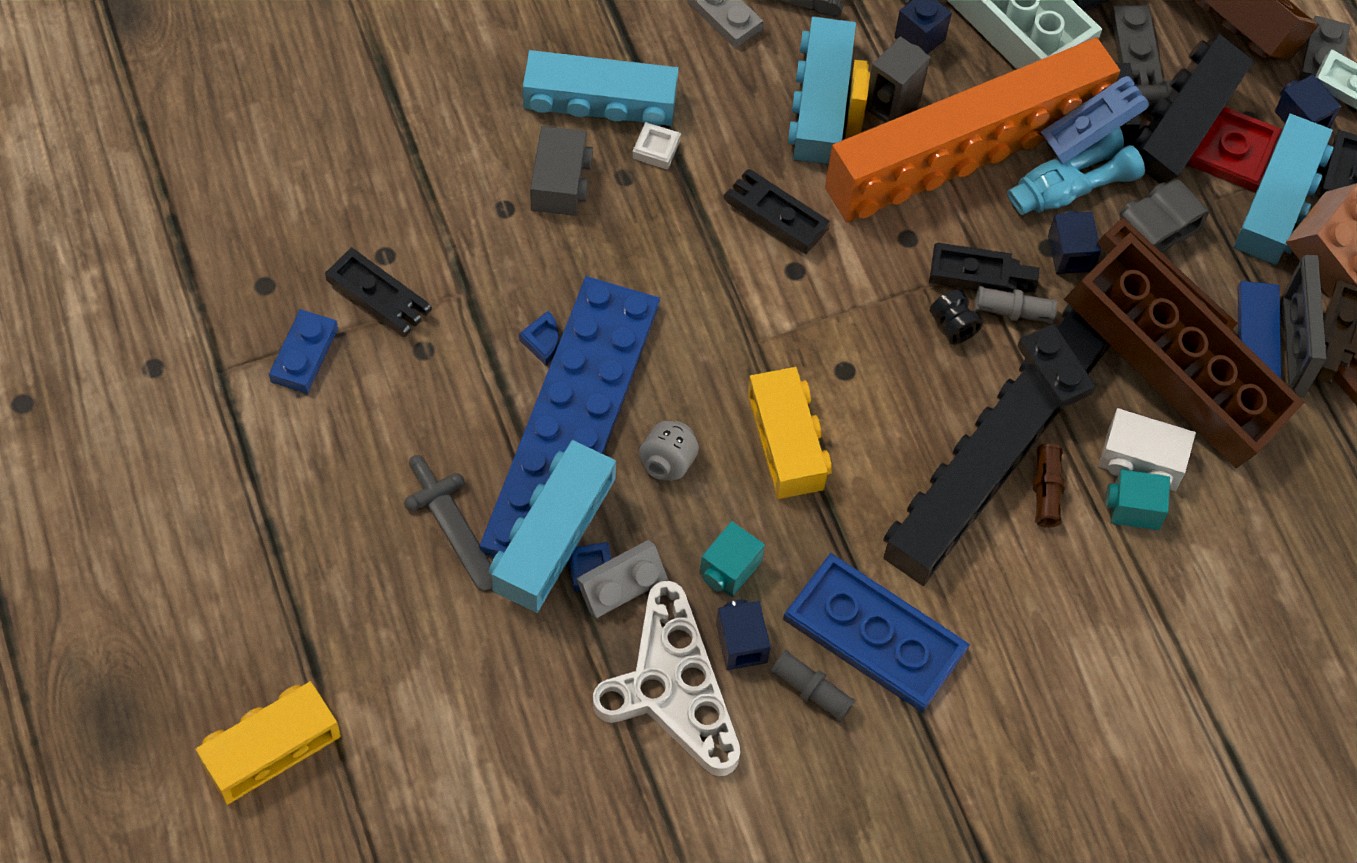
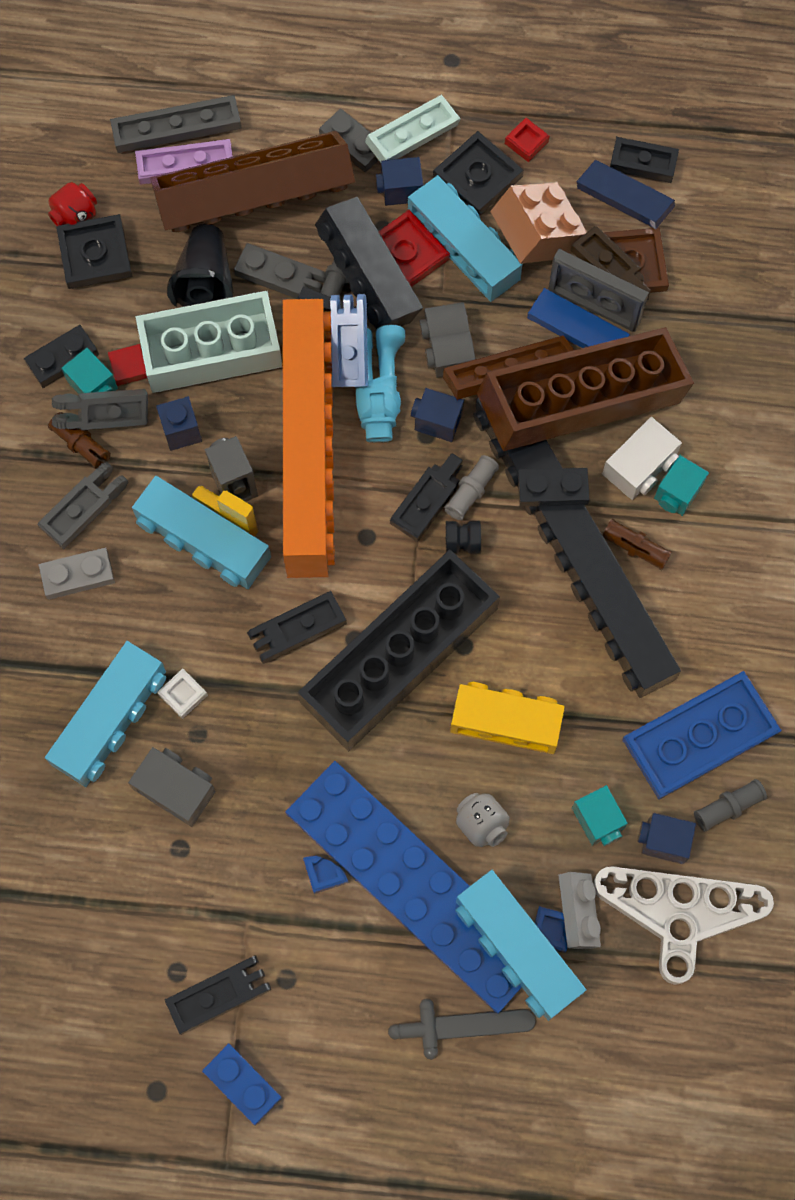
camera: 60 degrees left, 10 degrees up
none -> black brick [298,550,500,752]

